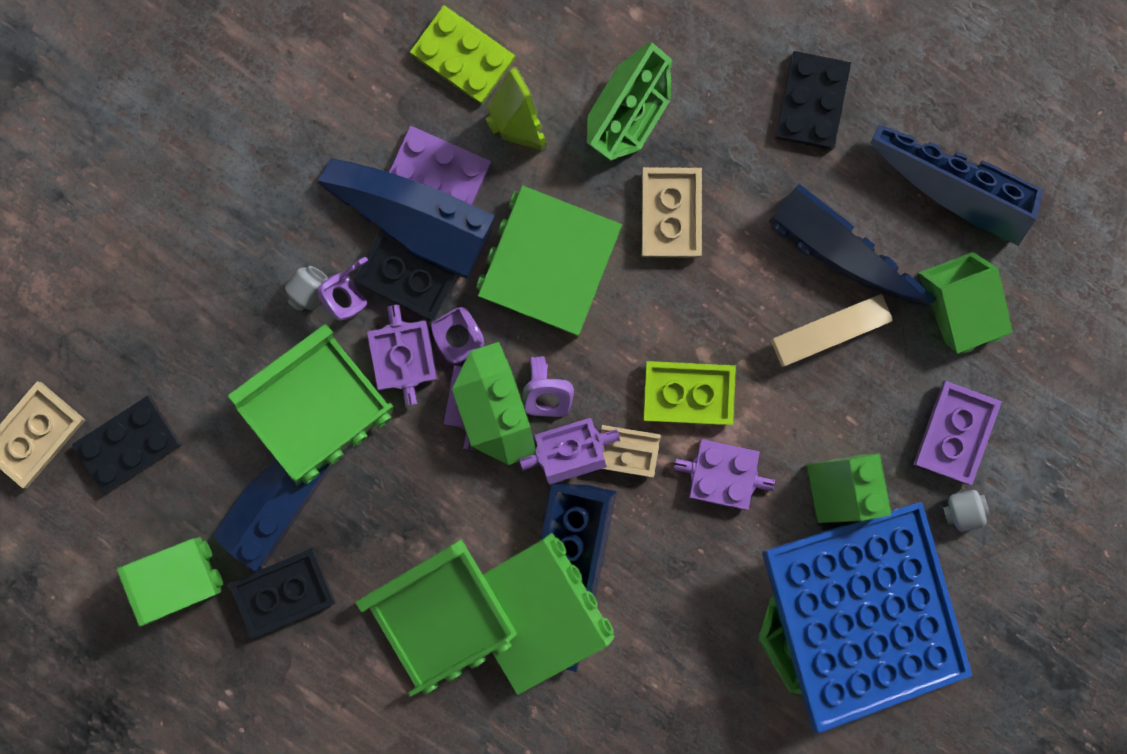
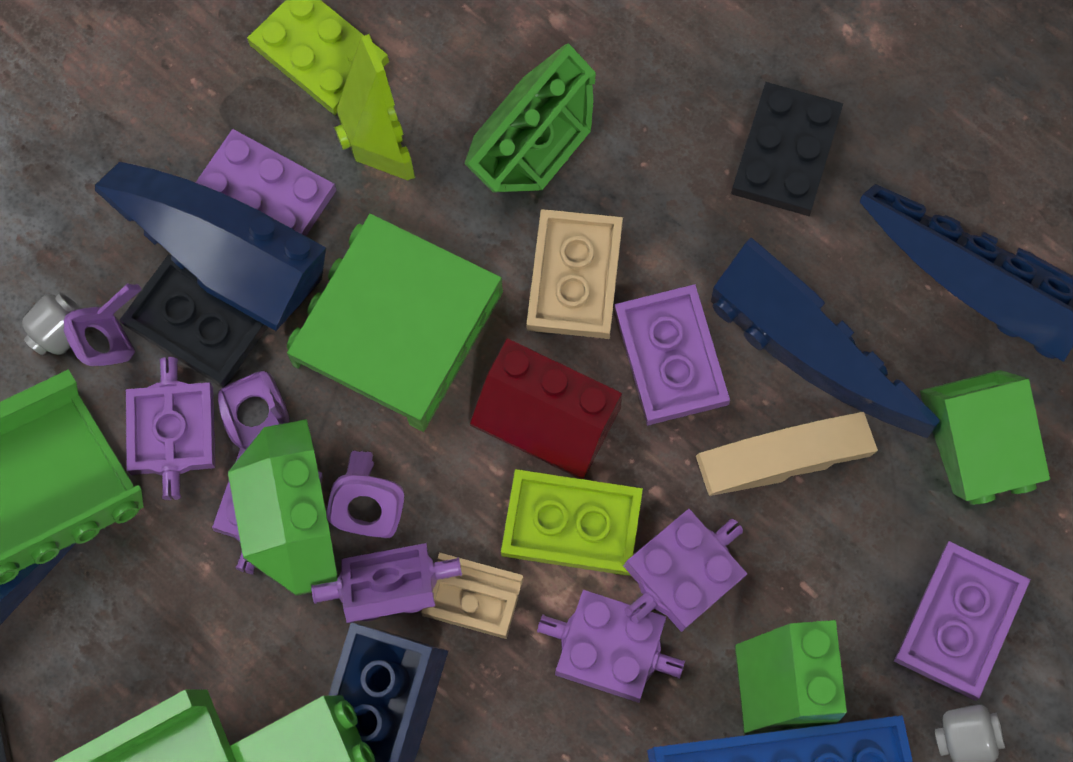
camera: 15 degrees right, 15 degrees down
none -> dark red slope [470,338,622,479]
none -> medium lavender plate [614,284,730,426]
none -> medium lavender plate [623,509,747,632]

